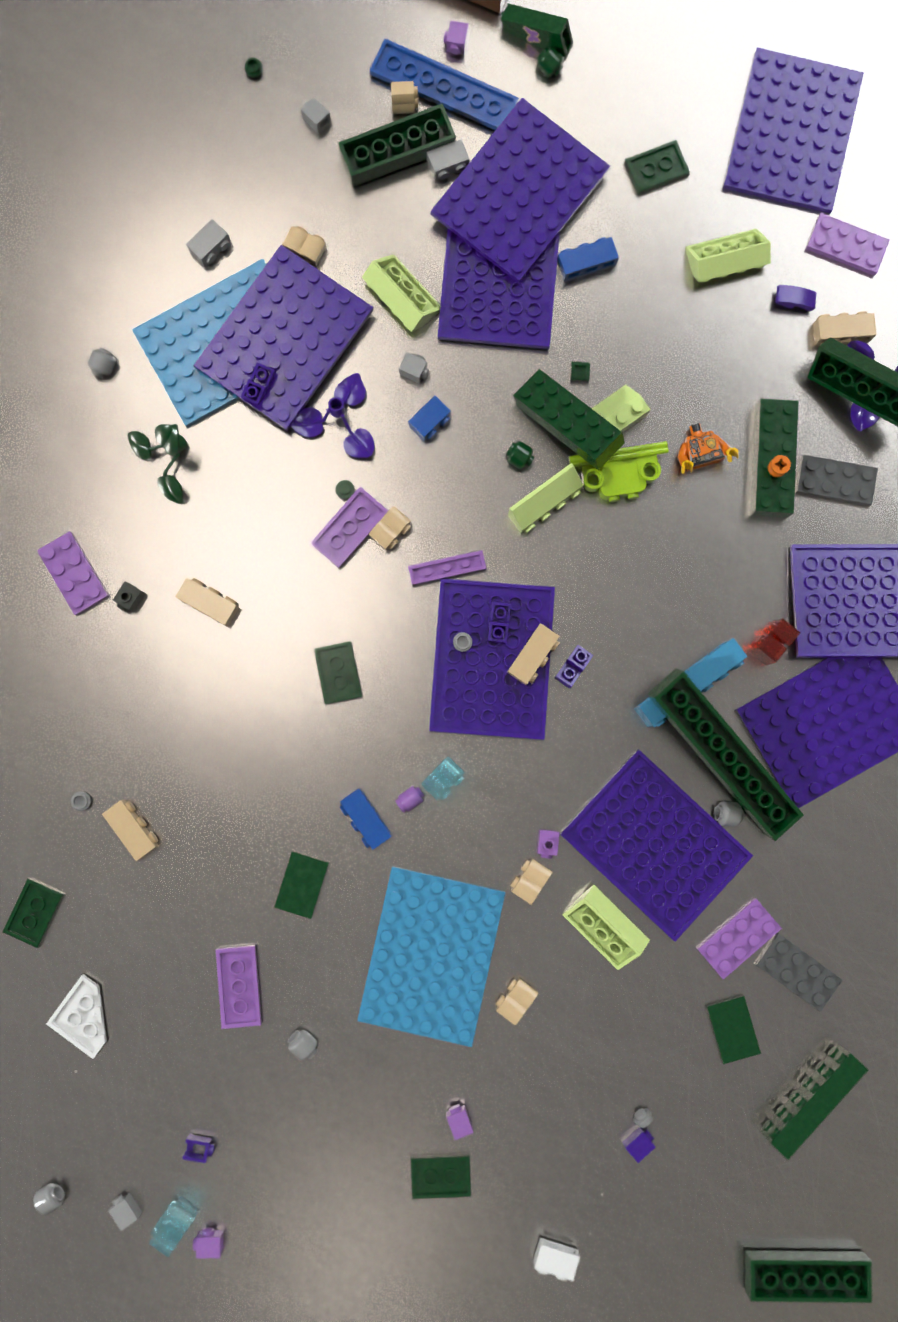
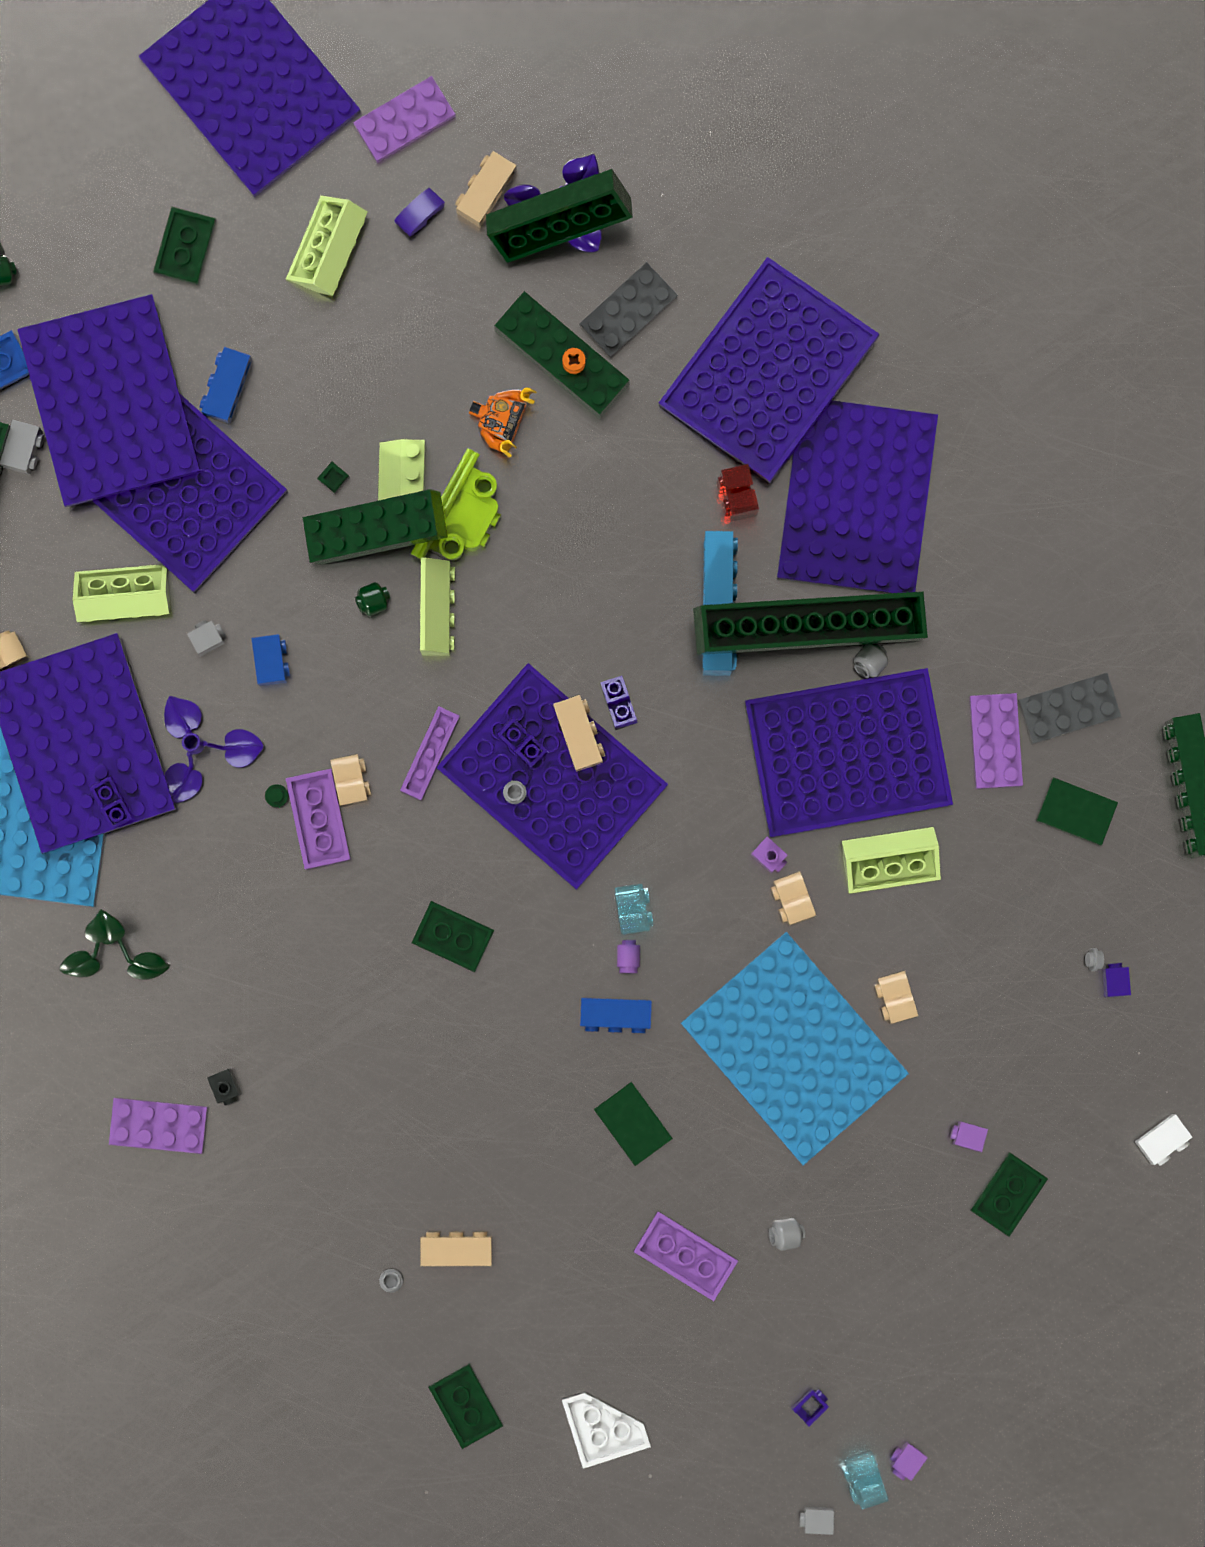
camera: 55 degrees left, 0 degrees up
tan brick [175,577,239,627] -> none

